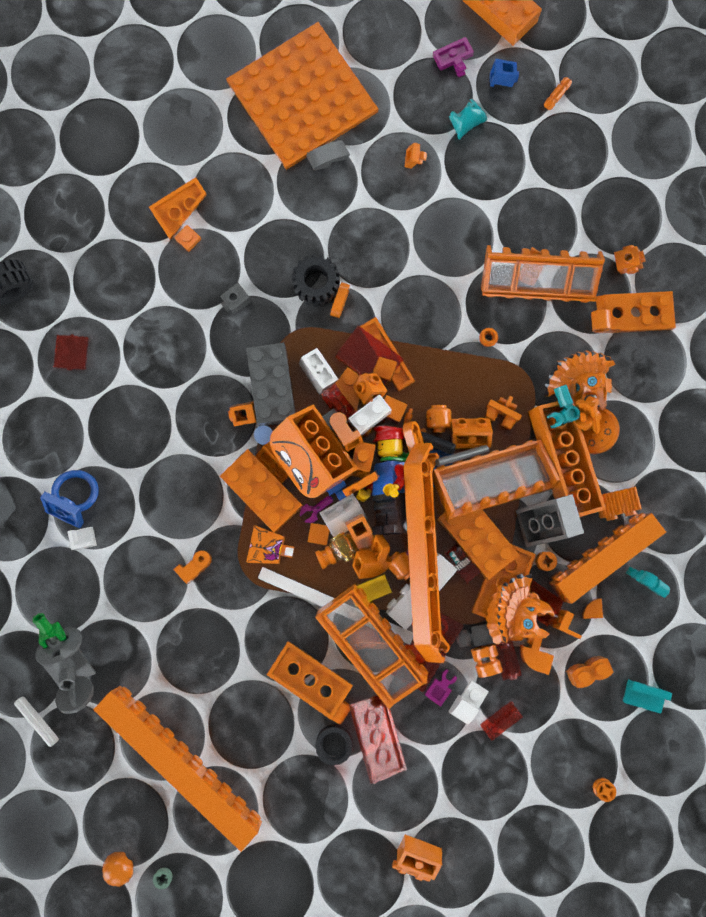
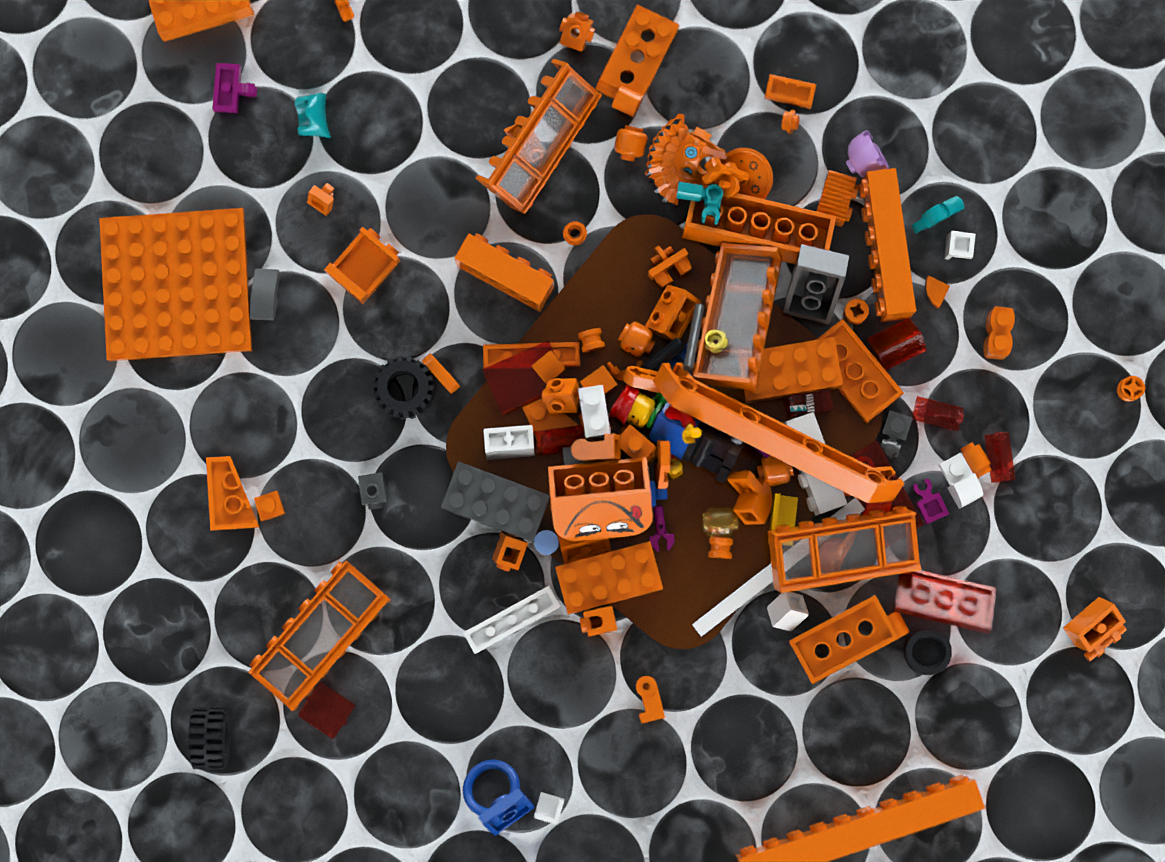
camera: 60 degrees left, 0 degrees up
orange torso [246,526,294,564] -> none
orange tile [308,523,330,545] -> none
white panel [320,494,367,538] -> none
orange brick [345,514,375,551] -> none
orange wheel [471,643,503,678] -> none
orange piece [486,574,554,645] -> none
blue brick [490,58,519,87] -> none
orange brick [520,638,554,675] -> none
orange panel [551,608,582,640] -> none
teal panel [623,679,672,713] -> none
none -> window [248,561,392,711]
none -> orange panel [324,227,400,304]
none -> orange brick [454,233,555,313]
none -> white plate [463,586,560,654]
none -> orange wheel [578,328,605,353]
none -> orange brick [579,606,617,637]
none -> orange head [614,125,648,162]
none -> light yellow plate [705,330,728,353]
none -> orange plate [764,74,816,109]
none -> white panel [767,592,809,631]
none -> orange plate [782,110,800,134]
none -> lavender cylinder [846,130,889,178]
none -> white panel [944,231,976,260]
none -> orange brick [960,442,992,478]

